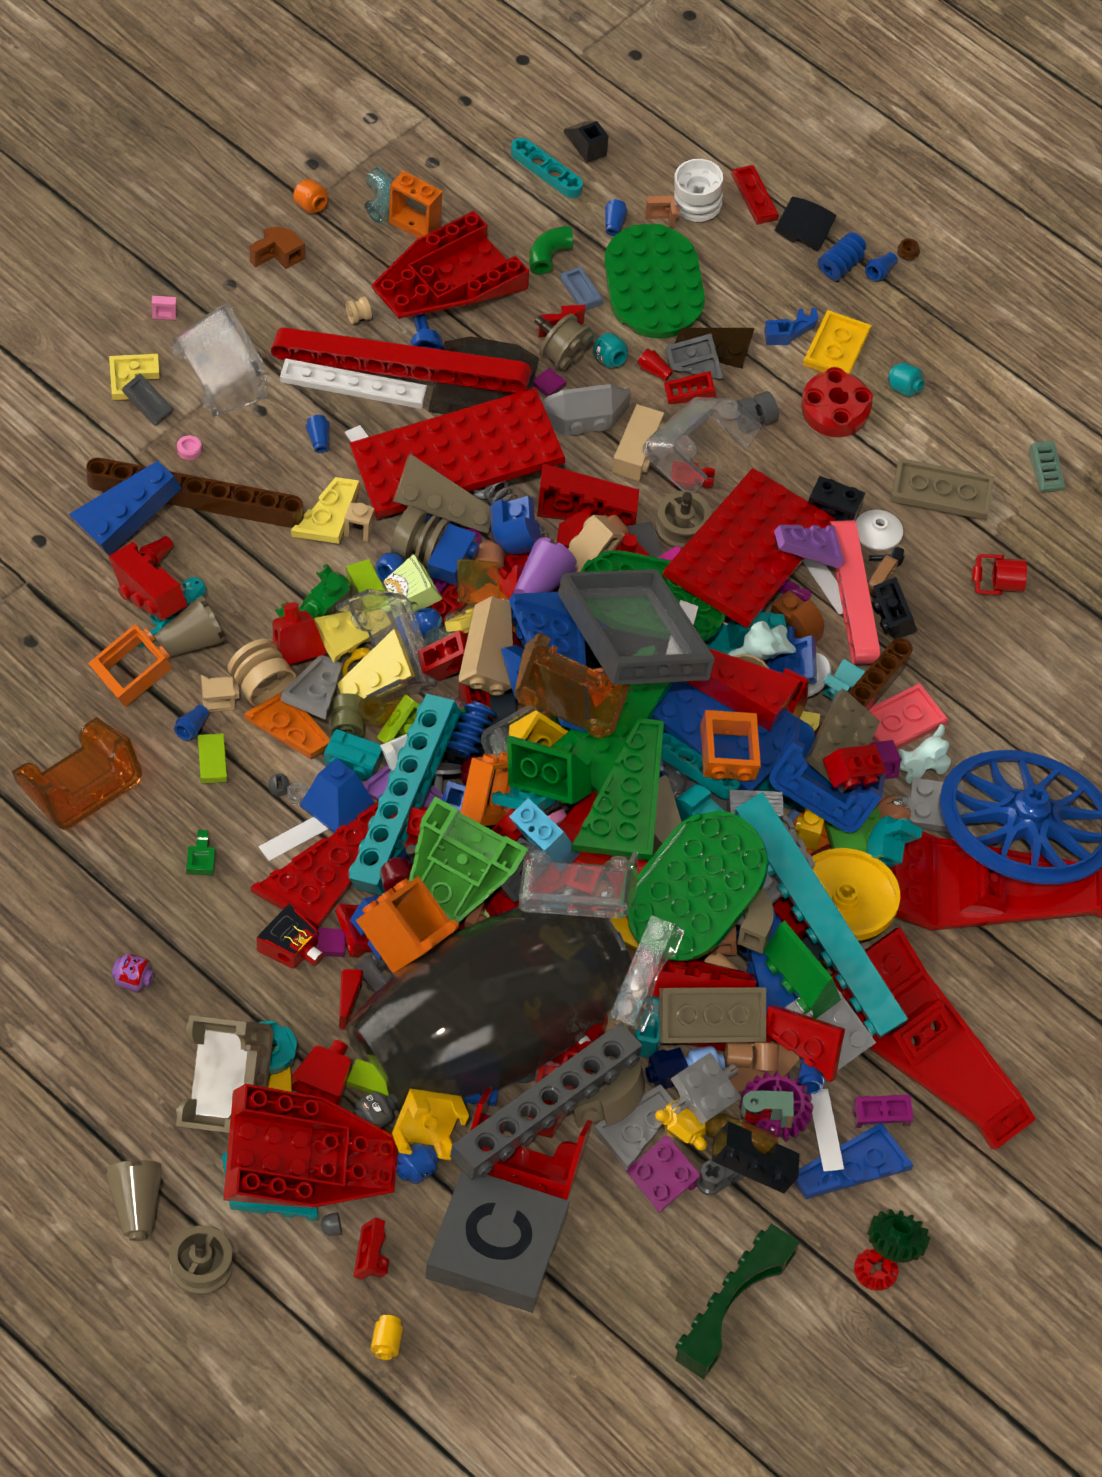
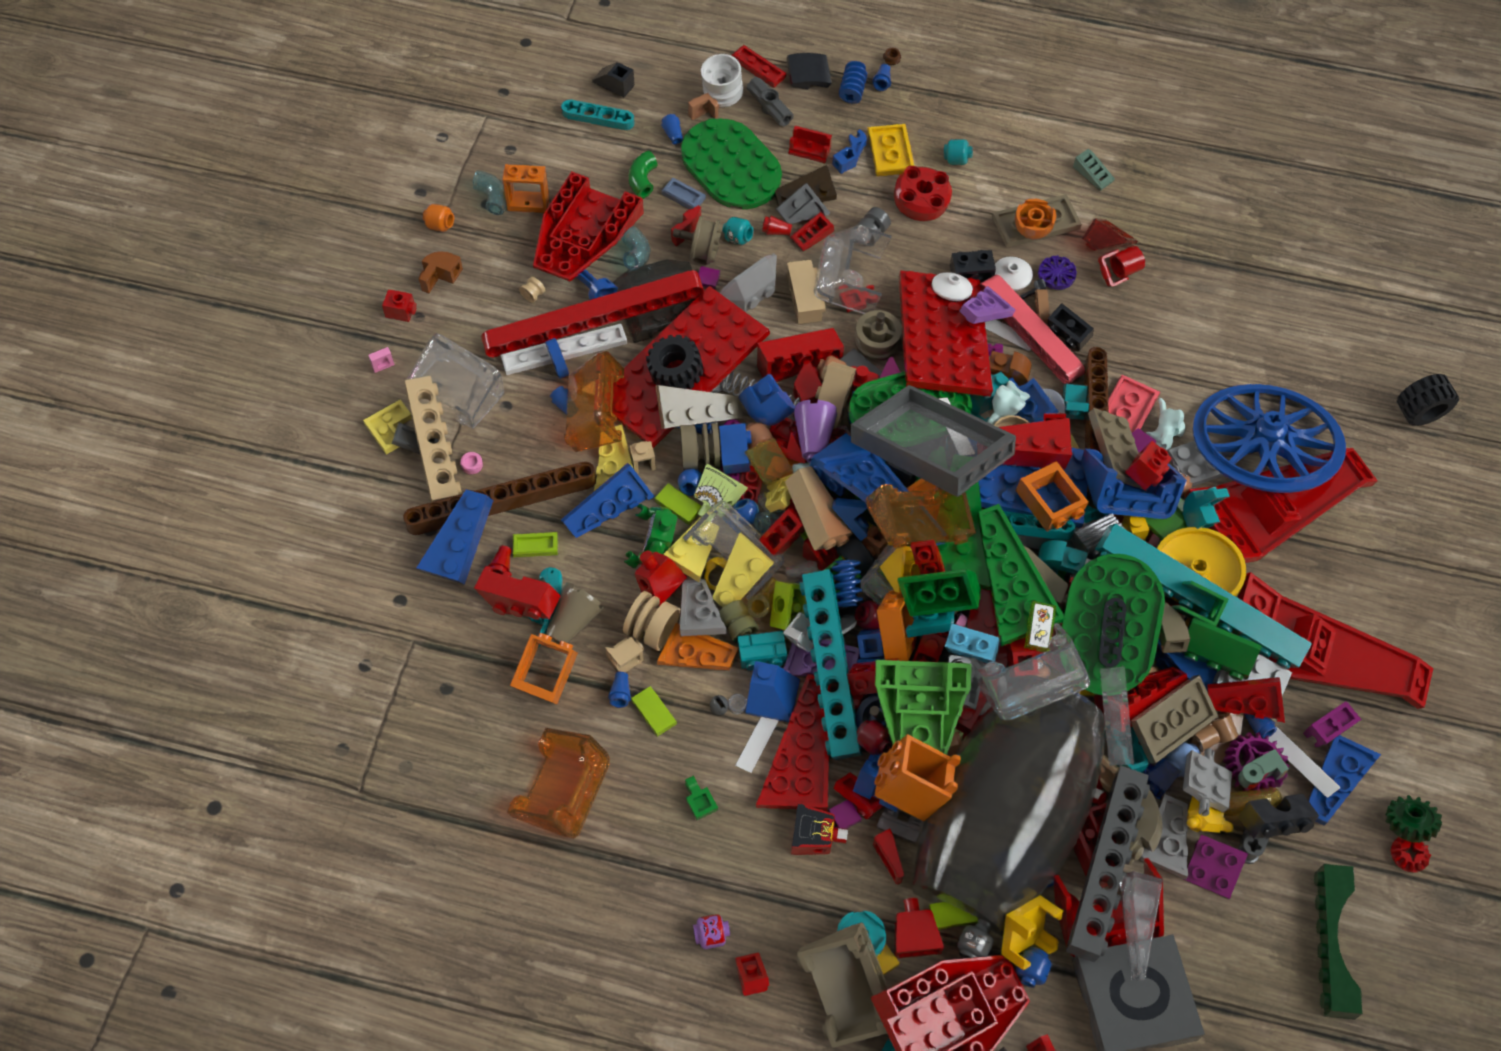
camera: 25 degrees left, 5 degrees up
none -> red brick [382,289,417,322]
none -> tan brick [405,376,462,502]
none -> lime tile [513,532,558,557]
none -> blue beam [545,338,570,379]
none -> blue wing [561,463,655,538]
none -> clear orange windscreen [564,351,624,452]
none -> clear light blue cylinder [622,226,651,271]
none -> black tyre [646,335,704,389]
none -> red slope [735,952,770,996]
none -> dark grey piece [747,76,793,127]
none -> red hinge [788,126,832,163]
none -> red slope [910,540,945,575]
none -> white dish [932,273,973,301]
none -> orange cylinder [1015,198,1057,240]
none -> tile [1024,601,1056,653]
none -> dark purple wheel [1038,255,1077,290]
none -> clear red slope [1082,218,1138,251]
none -> black beam [1098,598,1126,667]
none -> clear wedge [1120,871,1163,981]
none -> green piece [1172,581,1229,626]

